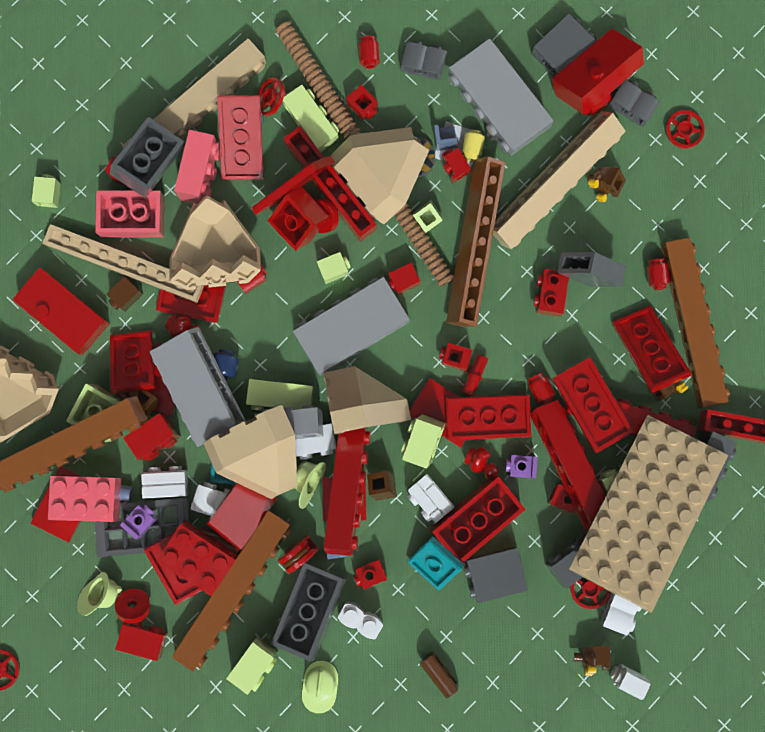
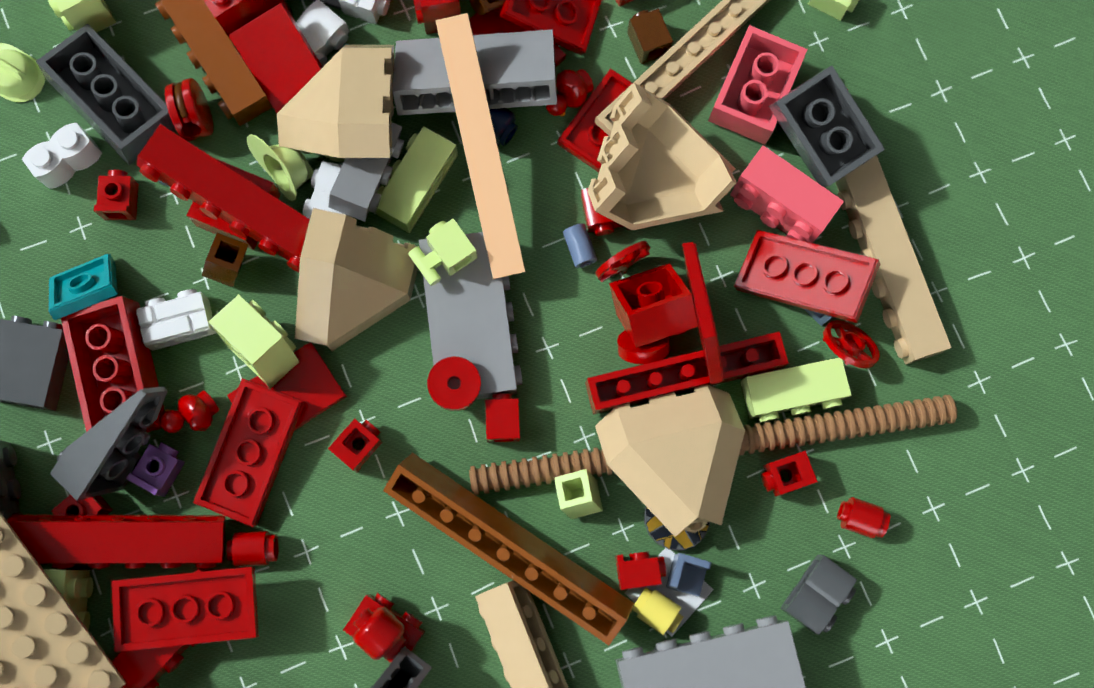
camera: 110 degrees right, 5 degrees down
yellowish green brick [317,252,351,284] -> none
red axle [461,355,488,397] -> none
none -> dark grey wedge [50,386,168,501]
none -> red head [353,607,406,660]
none -> yellowish green brick [408,219,477,286]
none -> red piece [427,356,481,411]
none -> light nougat tile [435,13,526,279]
none -> sand blue piece [563,223,598,268]
none -> red wheel [595,241,650,282]

